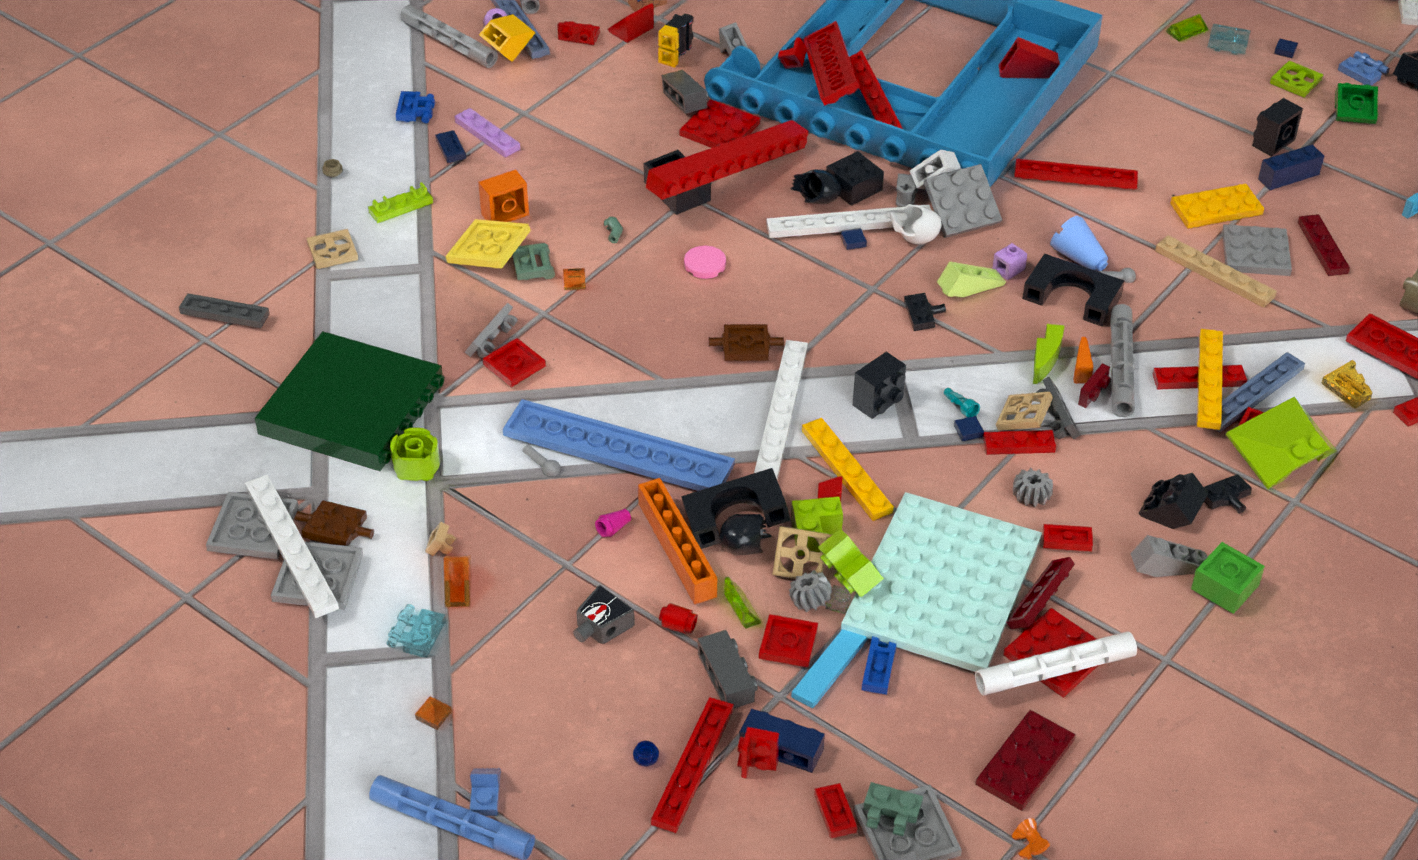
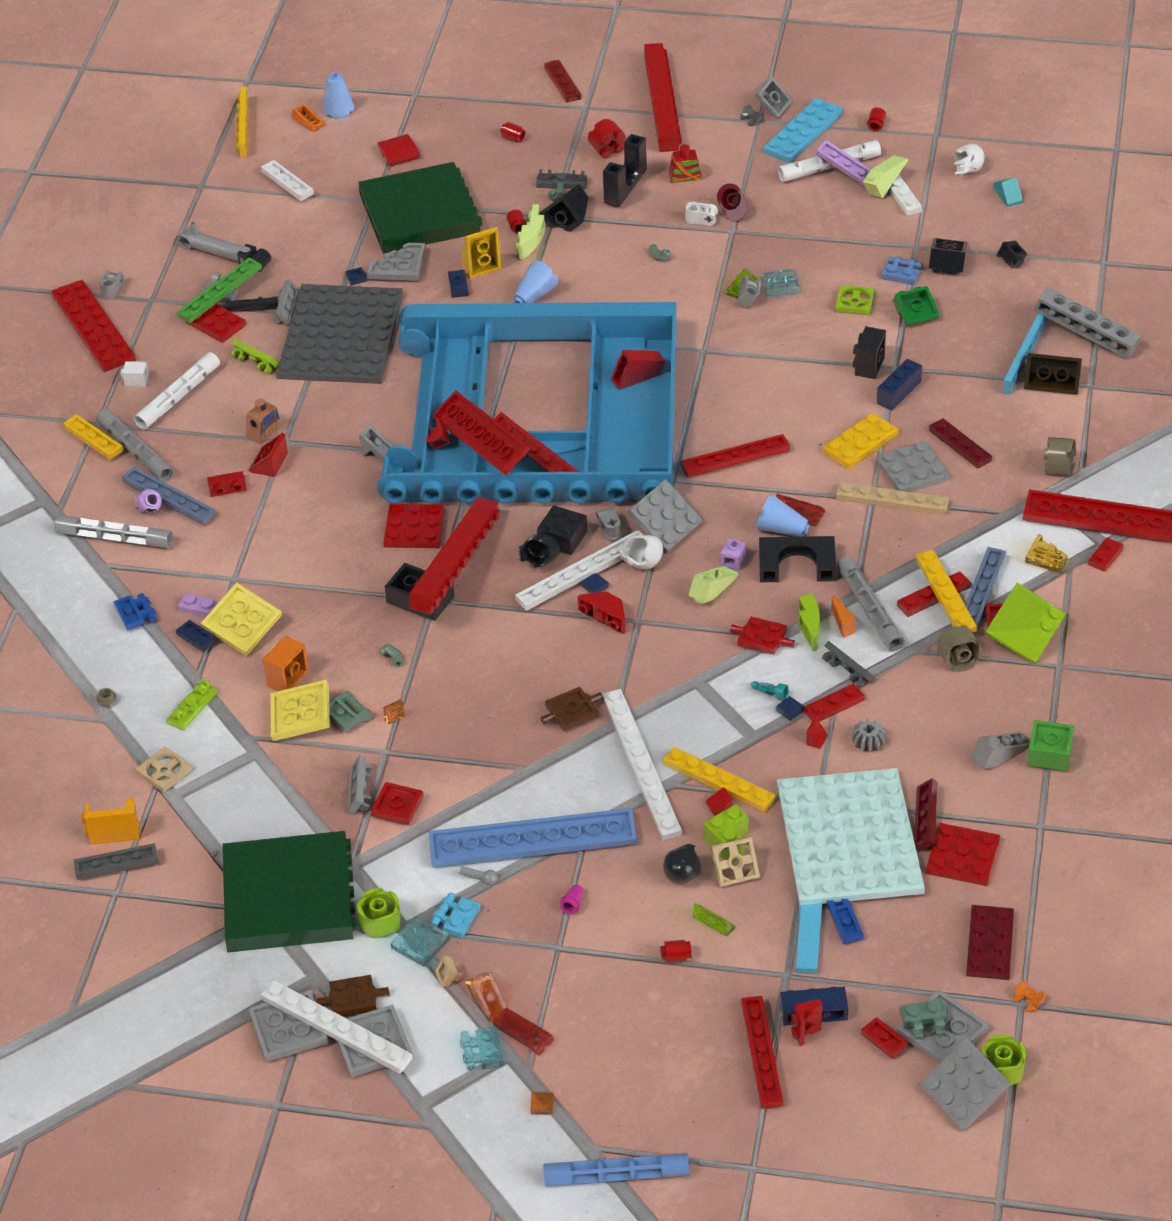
camera: 25 degrees left, 0 degrees up
medium blue slope [470,768,501,816] -> none
yellow slope [479,14,536,62] -> none
torso [573,585,635,644] -> none
clear blue plate [633,741,659,766] -> none
orange brick [638,478,717,605] -> none
hips [658,13,694,68] -> none
dark grey brick [661,70,708,113] -> none
black arch [681,468,791,549] -> none
bright pink tile [684,245,726,279] -> none
dark grey brick [698,630,758,708] -> none
red plate [759,614,818,668] -> none
light grey gear [789,570,832,612] -> none
lime brick [818,529,884,597] -> none
clear plate [826,585,856,614] -> none
black brick [852,351,906,419] -> none
black plate [904,293,946,331] -> none
white brick [910,150,961,190] -> none
white piece [975,631,1137,696] -> none
tan piece [996,392,1053,431] -> none
red plate [1043,524,1093,551] -> none
dark red plate [1078,363,1111,408] -> none
light grey bar [1098,268,1136,283] -> none
black slope [1138,472,1208,529] -> none
black plate [1204,474,1252,514] -> none
dark blue tile [1274,38,1298,58] -> none
none -> light orange panel [81,798,140,845]
none -> light yellow plate [201,583,282,656]
none -> clear light blue plate [390,916,450,967]
none -> medium azure plate [430,892,481,939]
none -> clear red plate [493,1007,554,1056]
none -> red slope [578,591,626,634]
none -> red plate [730,616,795,654]
none -> light grey piece [738,274,761,307]
none -> clear red plate [776,494,825,526]
none -> red slope [806,718,827,749]
none -> dark tan brick [937,625,983,672]

